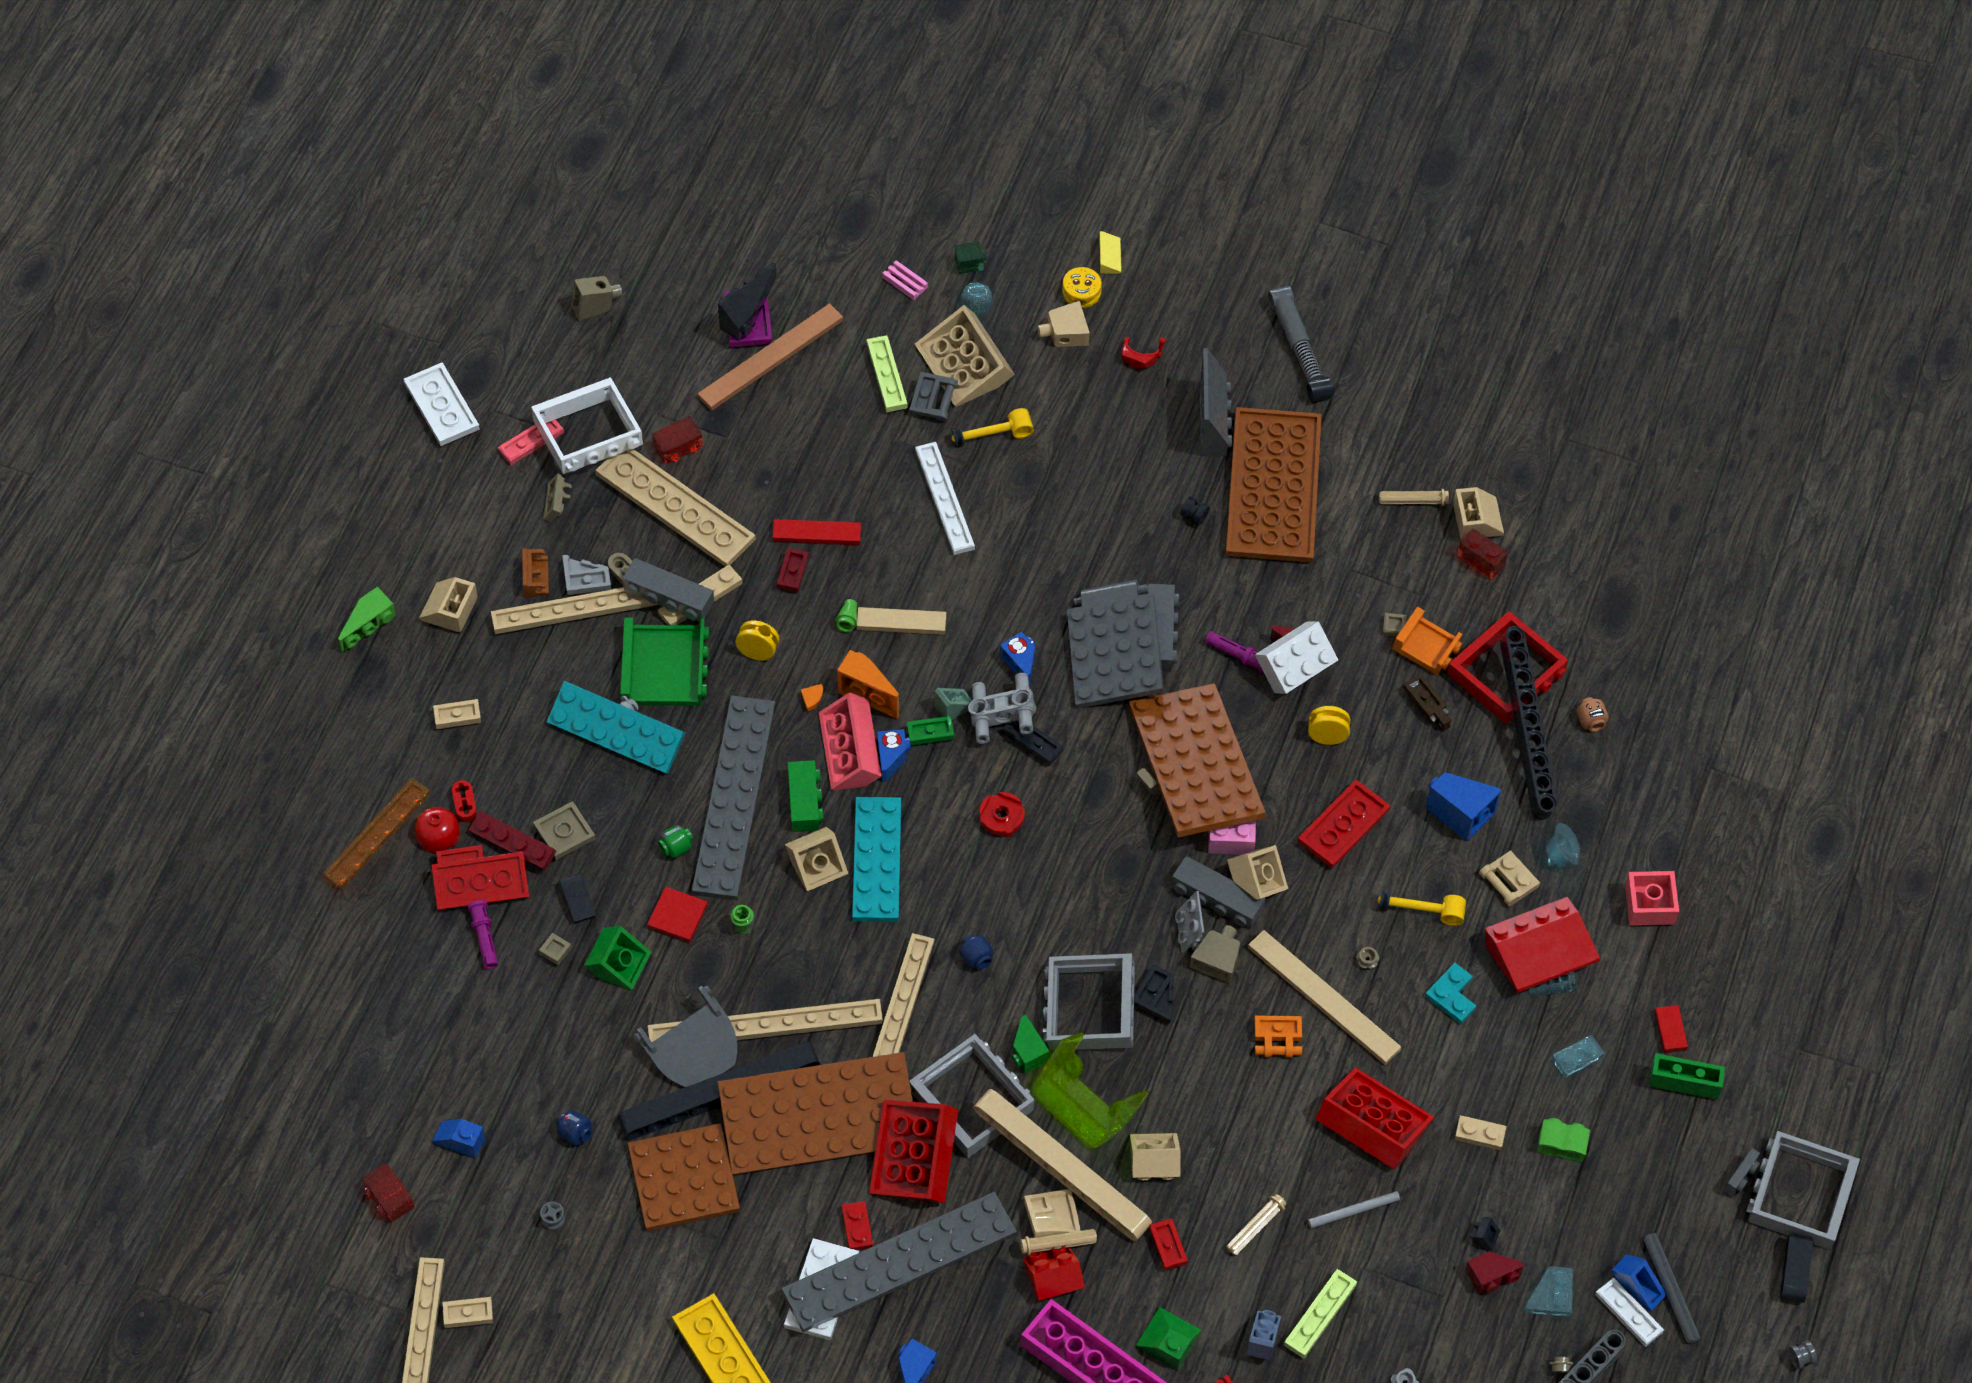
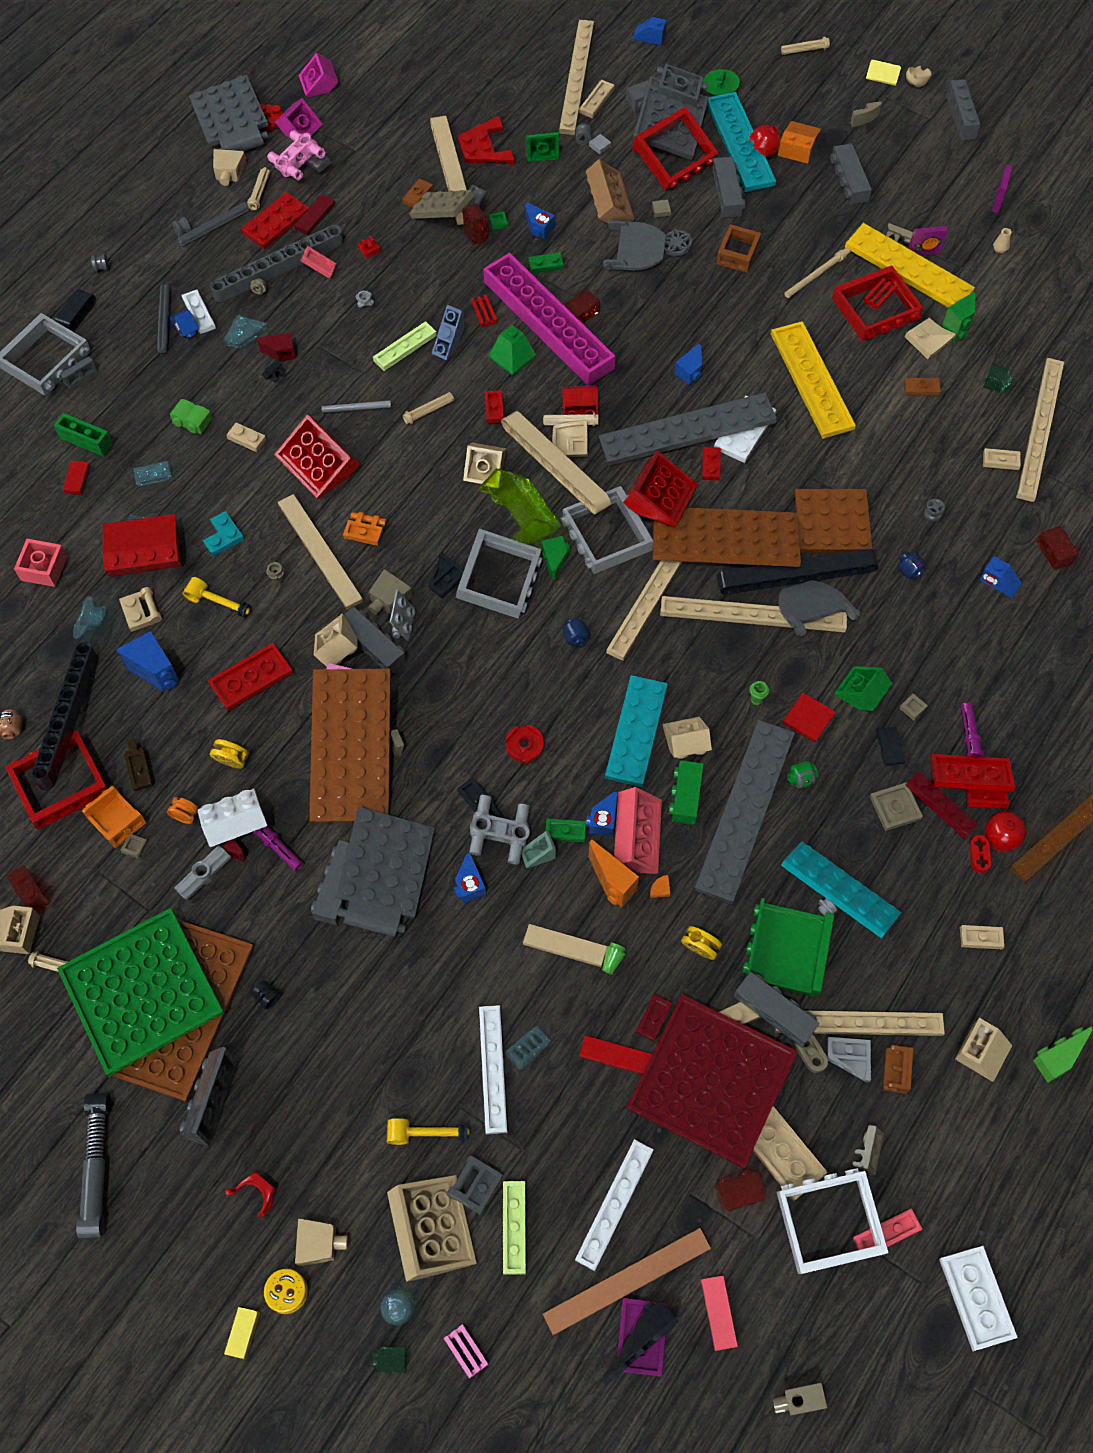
camera: 165 degrees left, 5 degrees up
none -> green plate [57,908,225,1077]
none -> orange wheel [167,797,199,824]
none -> light grey piece [174,846,231,901]
none -> clear light blue slope [506,1026,551,1070]
none -> white tile [575,1139,654,1271]
none -> dark red plate [626,995,798,1169]
none -> coral tile [701,1276,738,1351]

